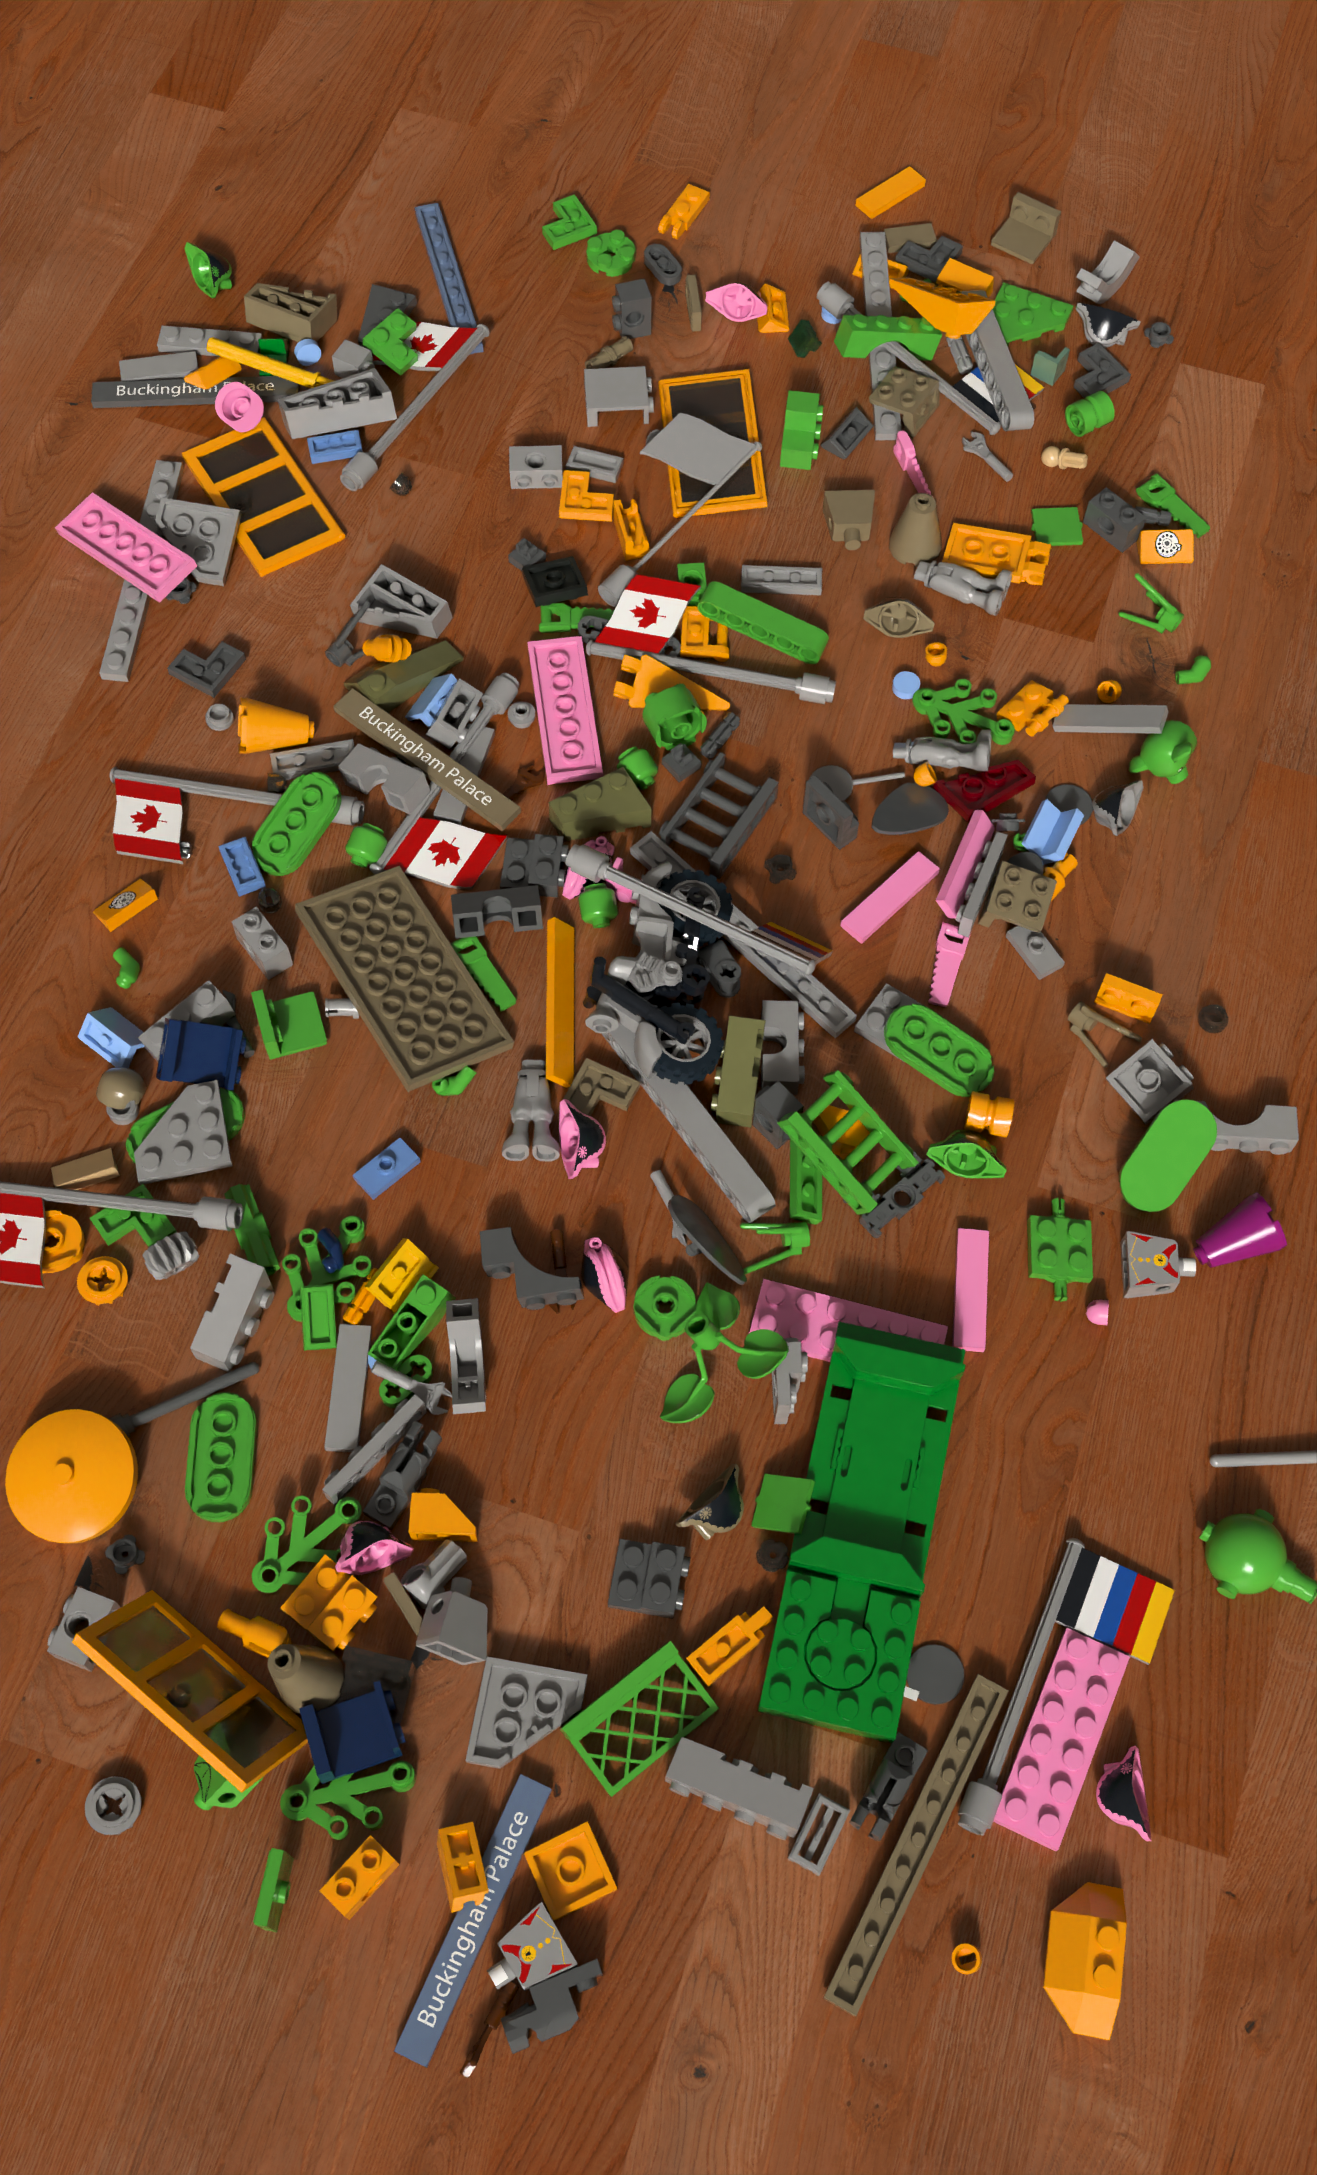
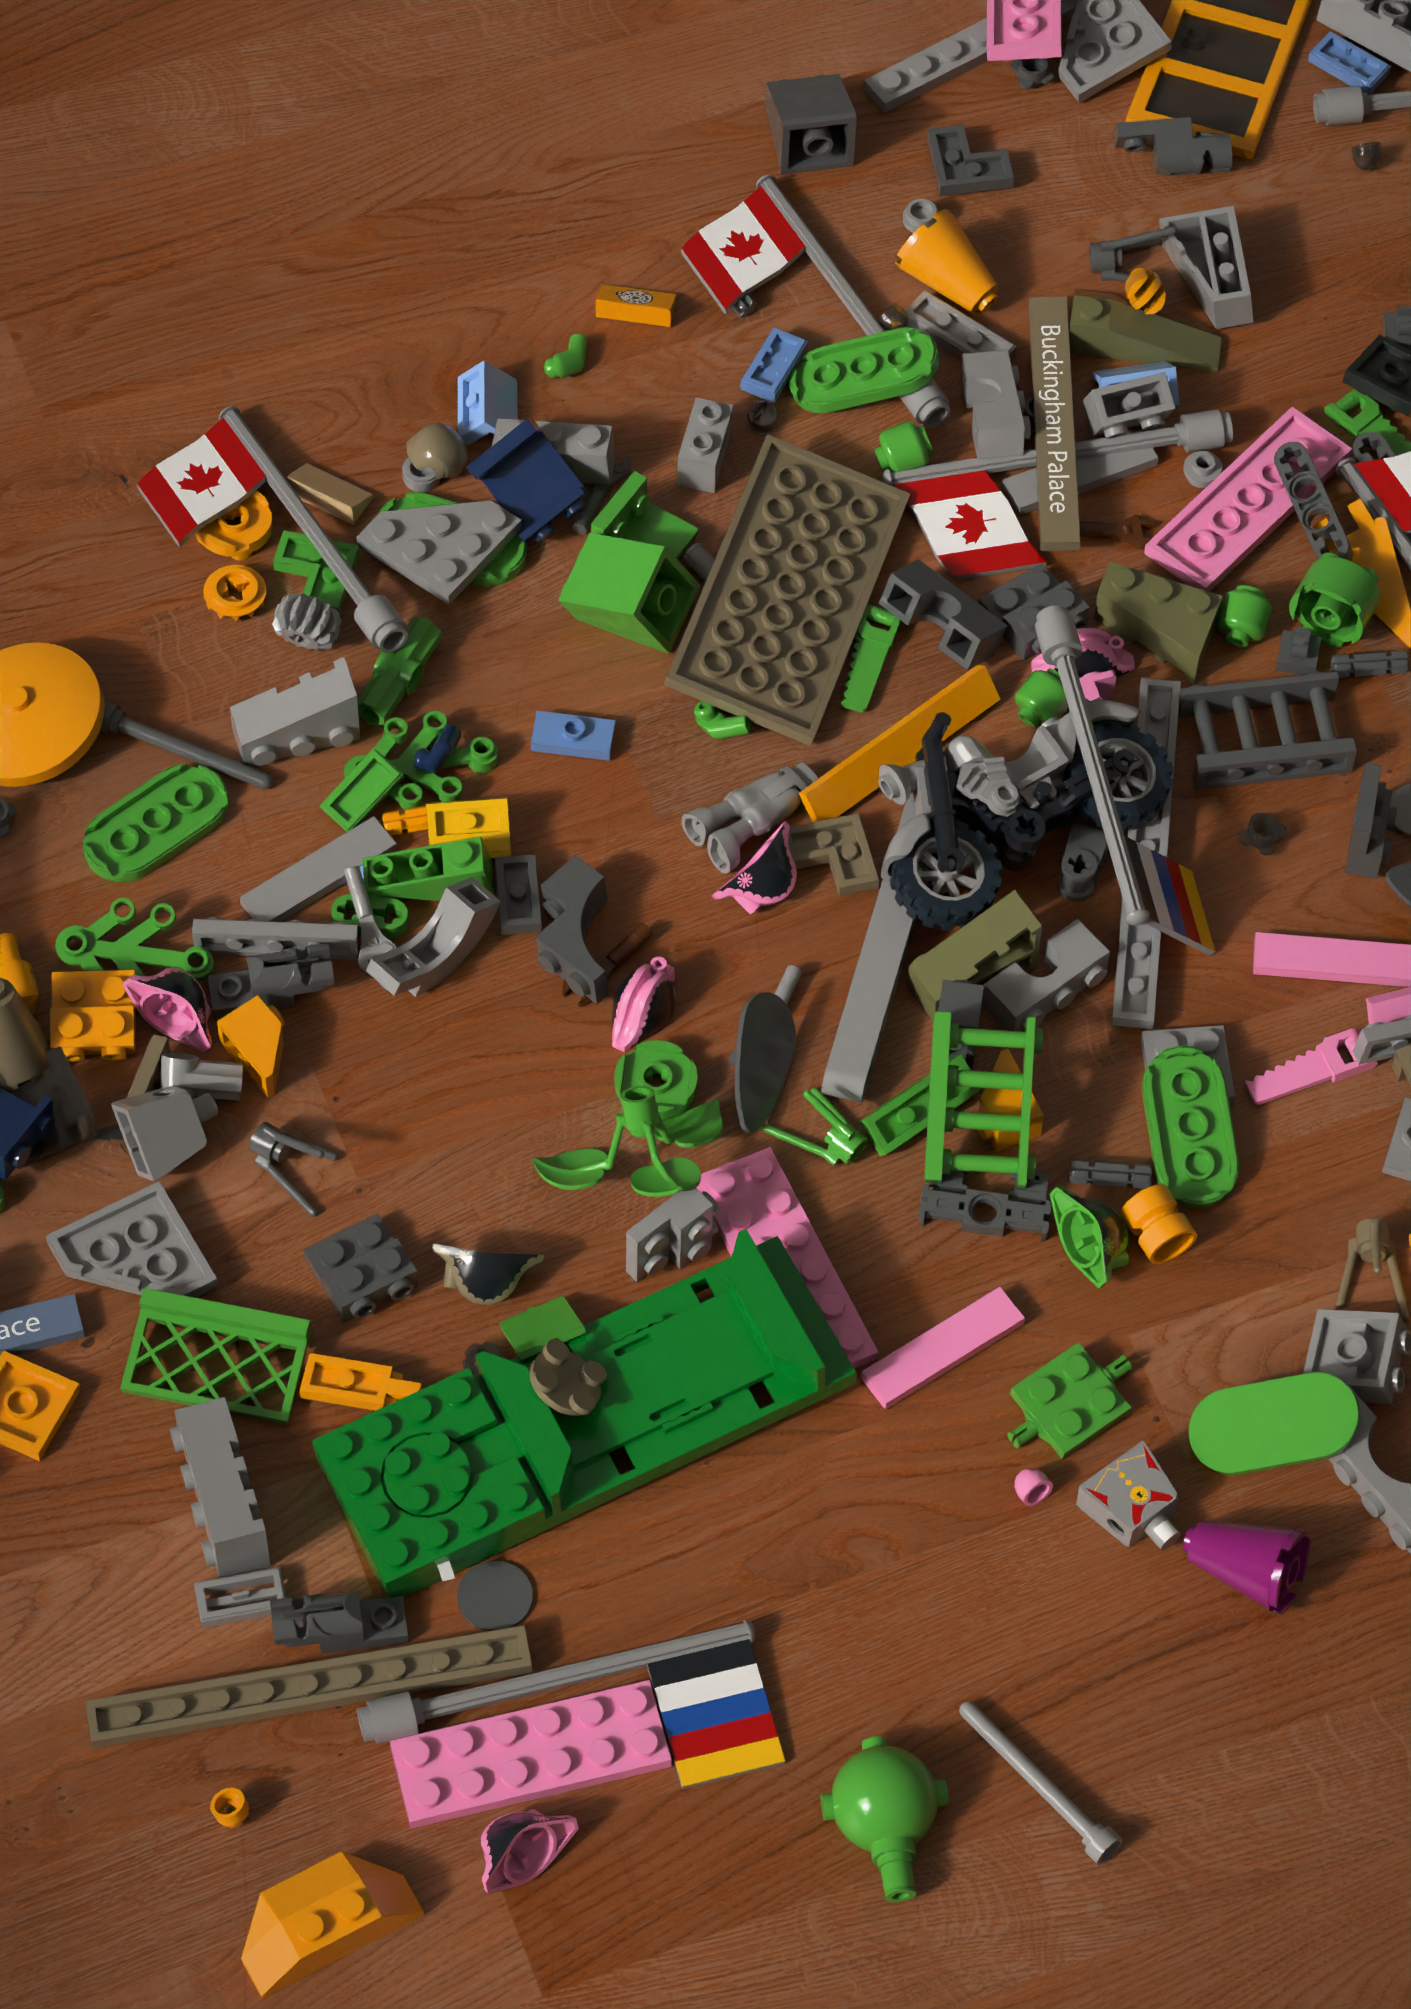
camera: 50 degrees right, 5 degrees down
none -> dark grey plant [249,1122,338,1217]
none -> dark grey plate [495,854,542,935]
none -> dark tan piece [529,1339,607,1416]
none -> bright green slope [558,533,701,653]
none -> dark grey slope [765,74,857,175]
none -> dark grey axle [1069,1159,1152,1189]
none -> dark grey plate [1113,117,1232,176]
none -> dark grey beam [1274,442,1353,561]

